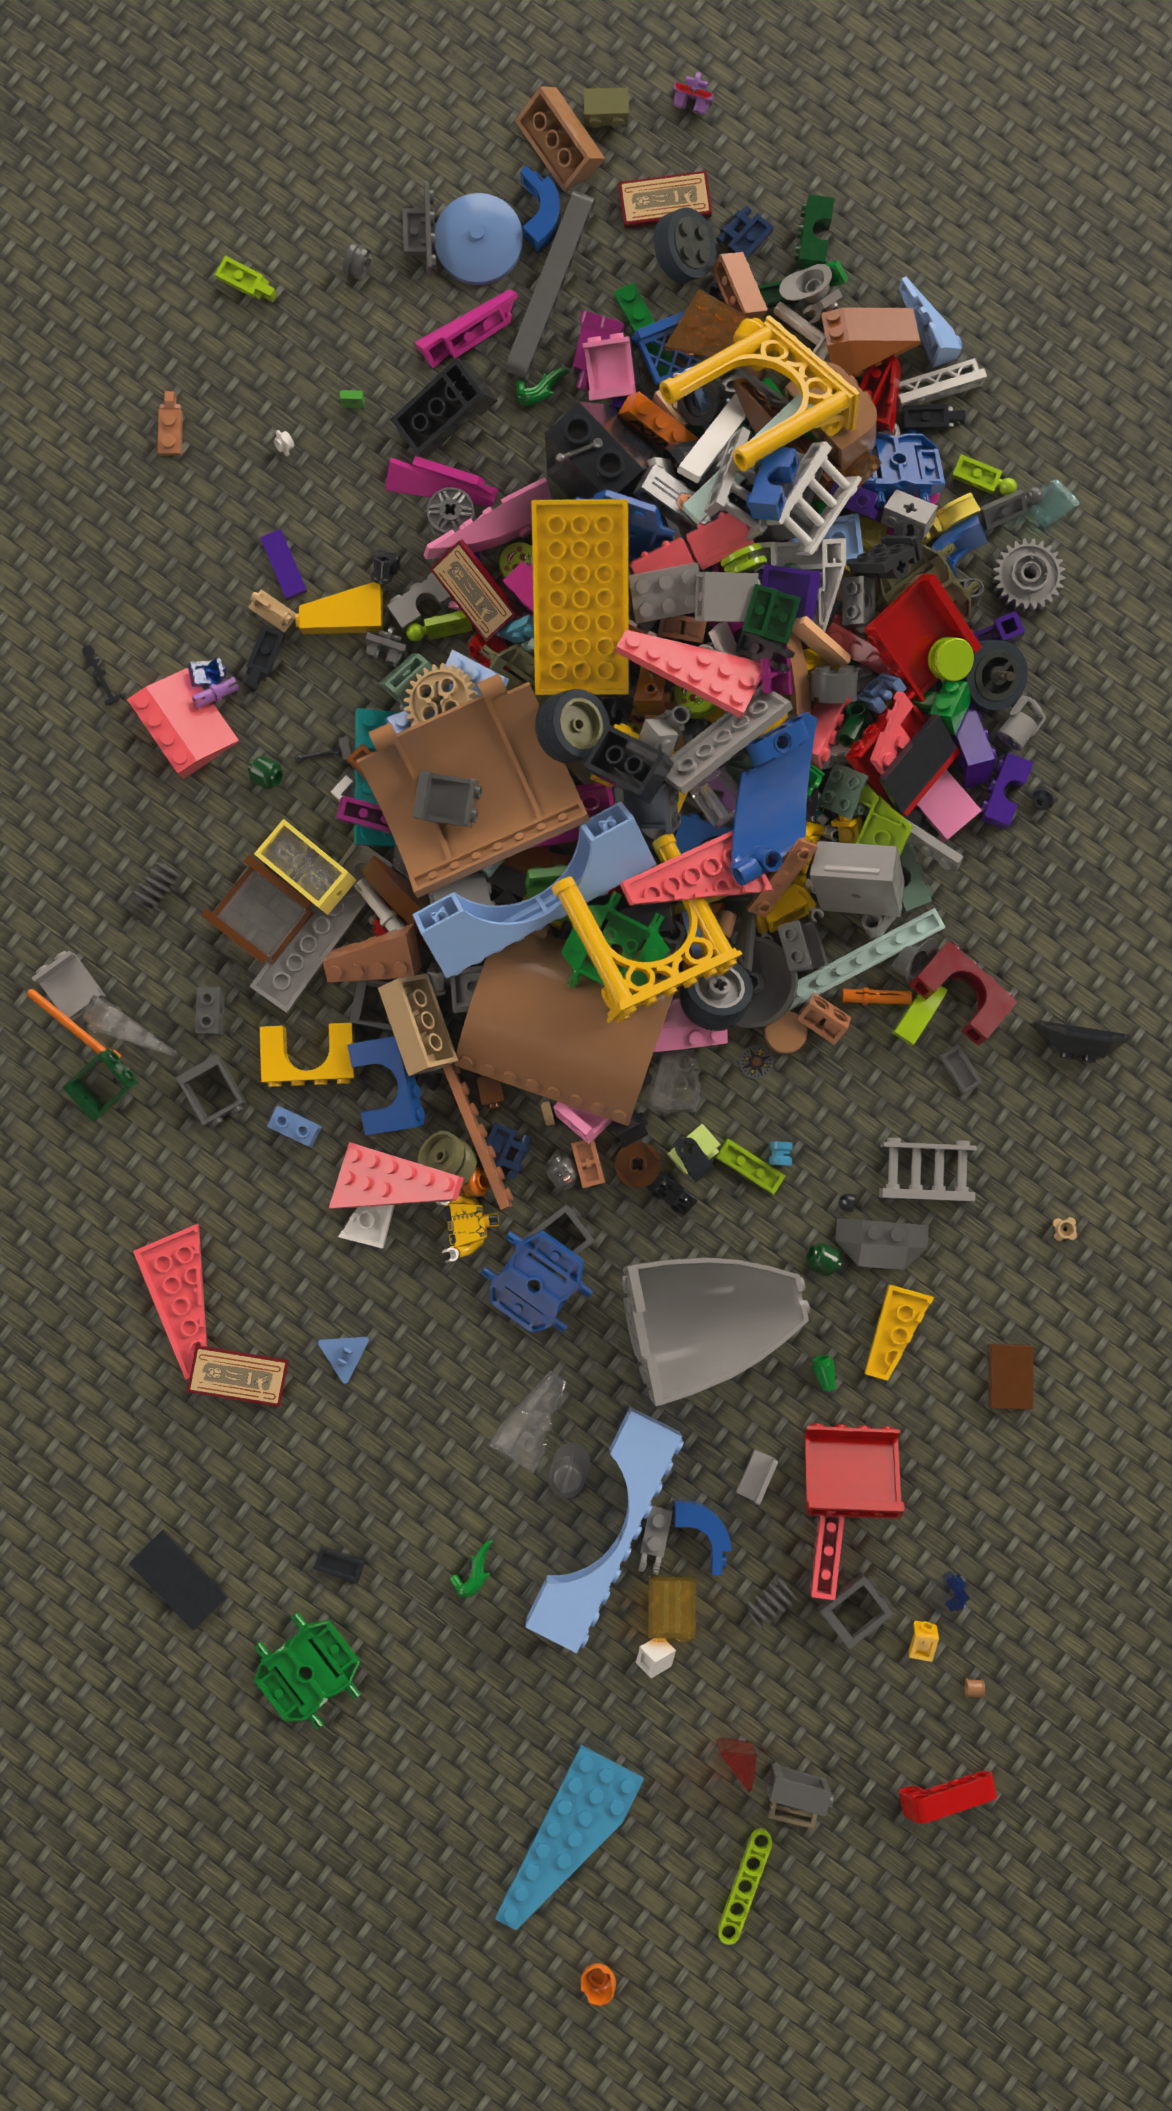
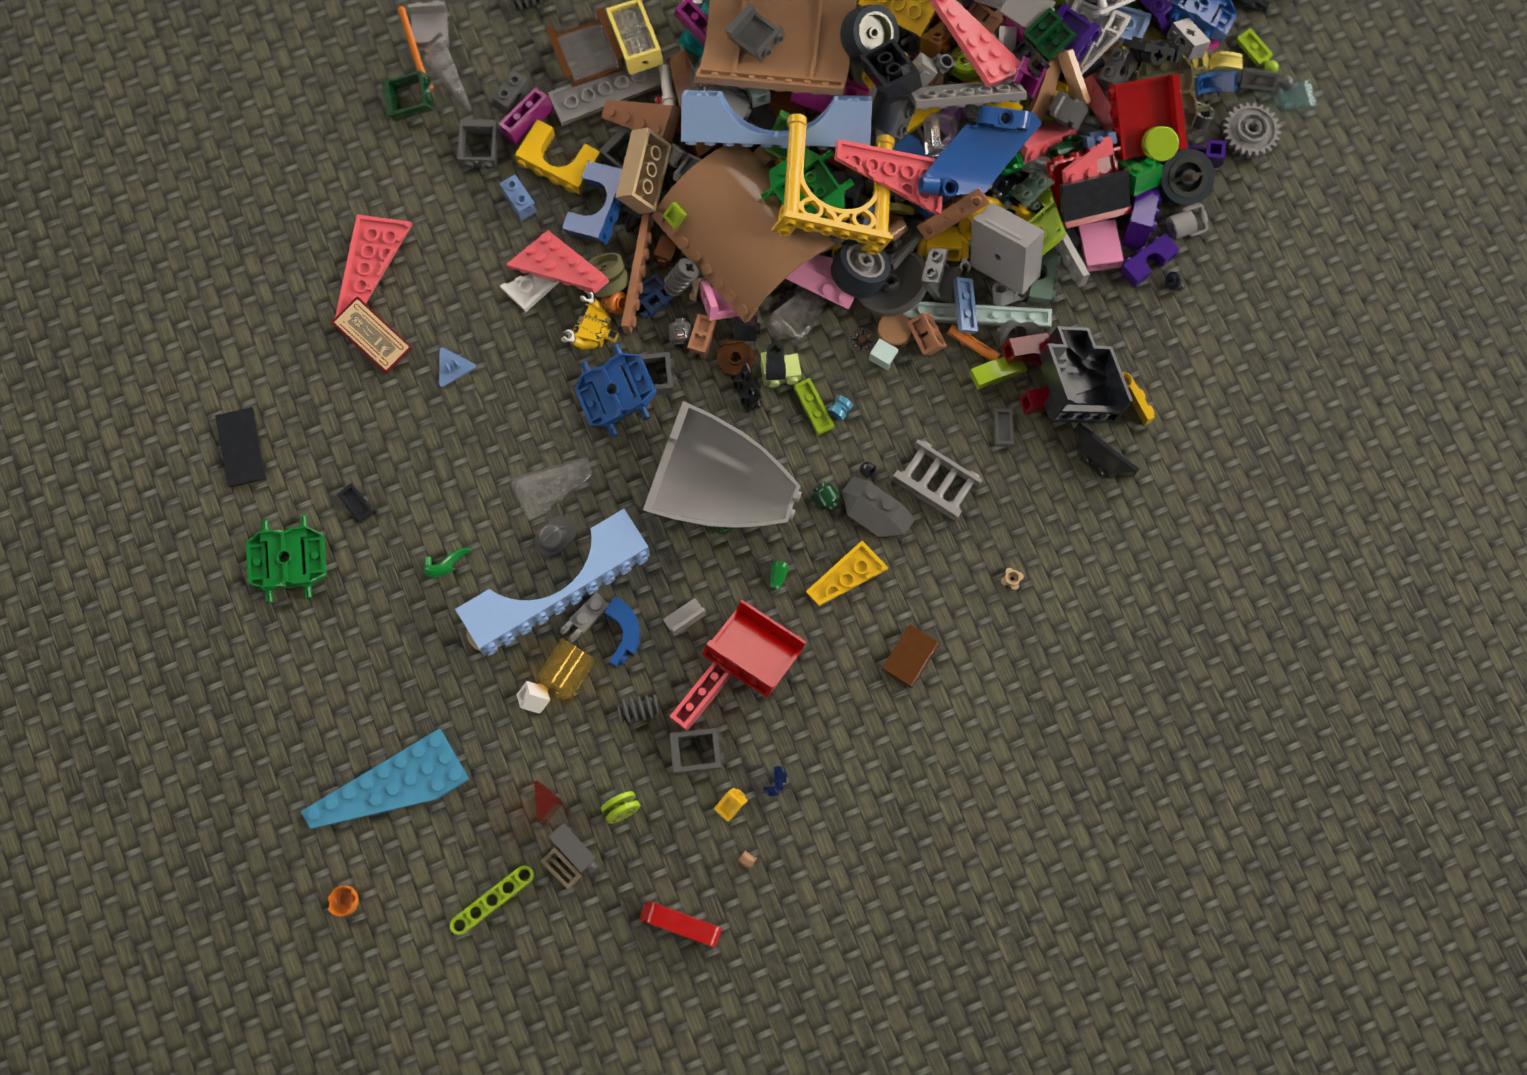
camera: 30 degrees right, 10 degrees down
none -> magenta brick [498,88,554,146]
none -> lime head [601,791,640,824]
none -> lime tile [662,202,687,229]
none -> dark grey piece [664,258,699,297]
none -> light aqua panel [869,338,898,370]
none -> medium blue plate [953,277,978,334]
none -> black panel [1039,326,1133,423]
none -> yellow plate [1122,372,1155,426]

